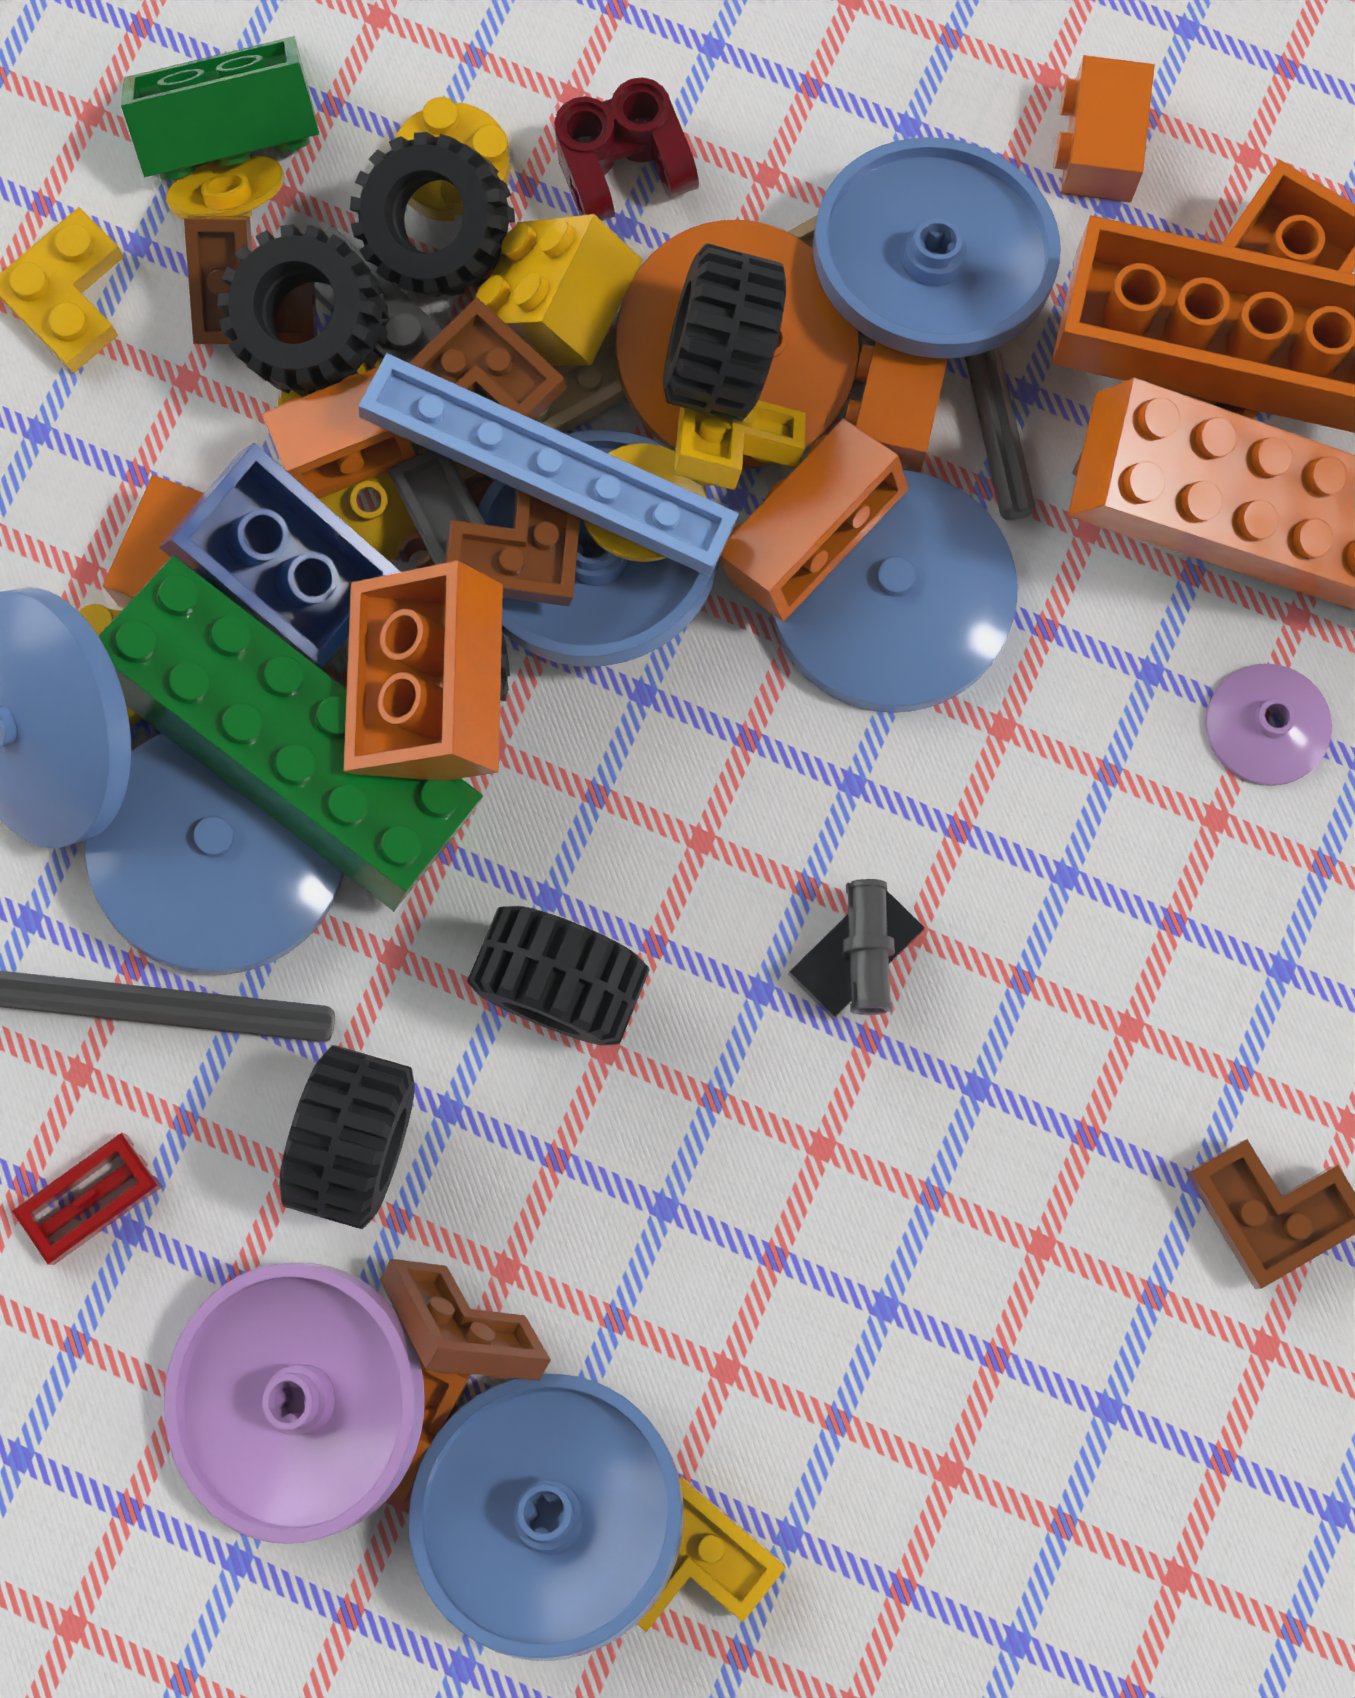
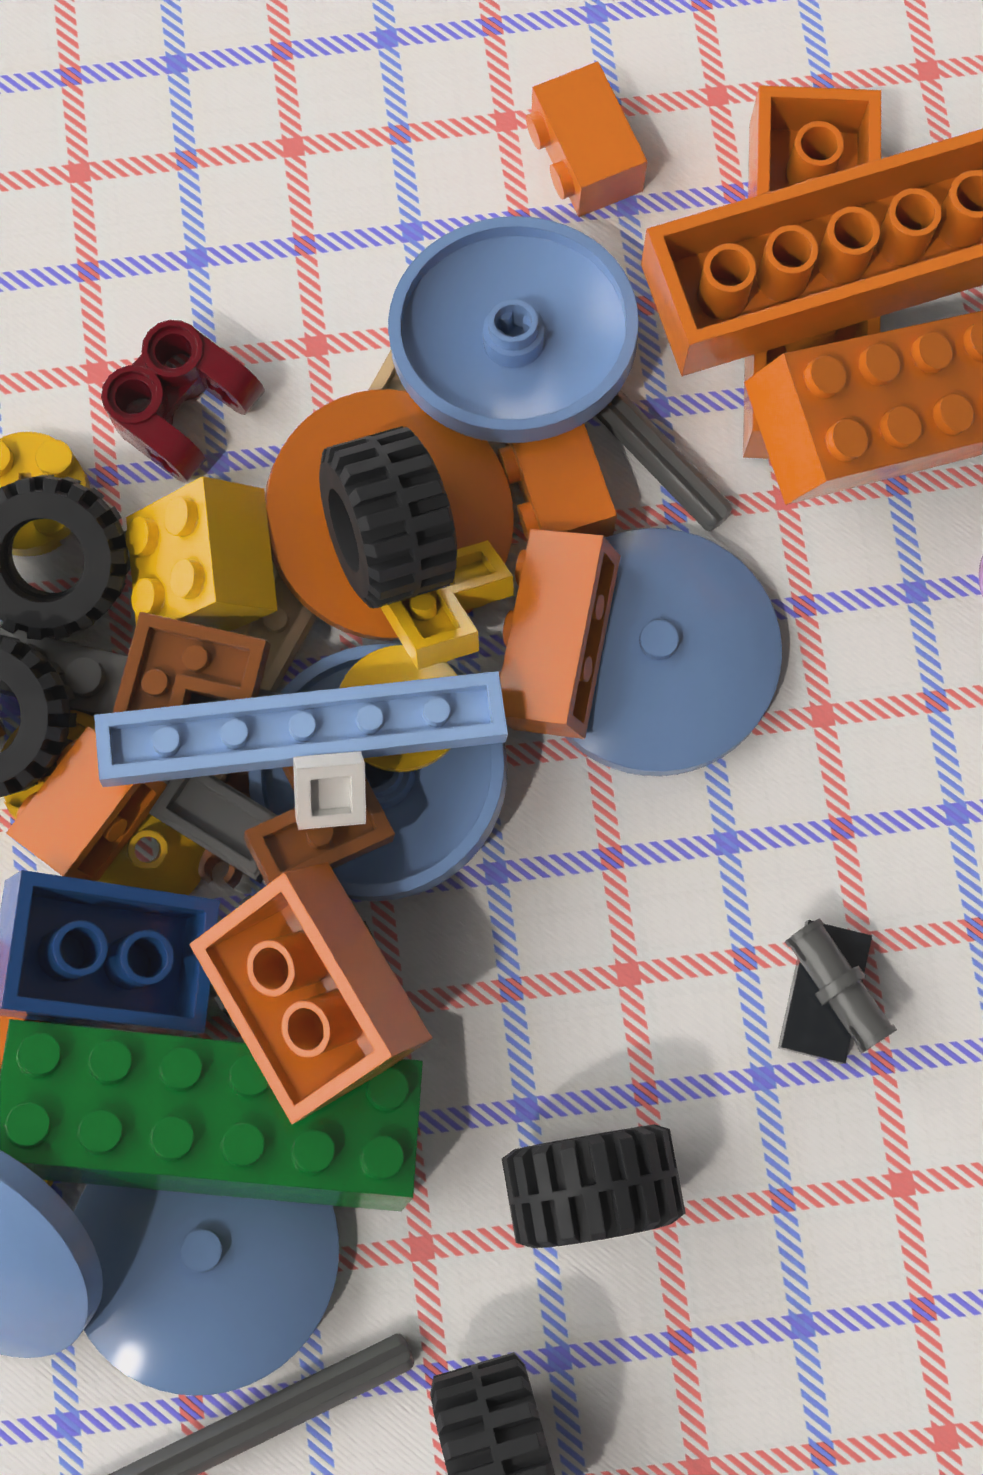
camera: 30 degrees left, 0 degrees up
none -> white plate [293,751,366,830]

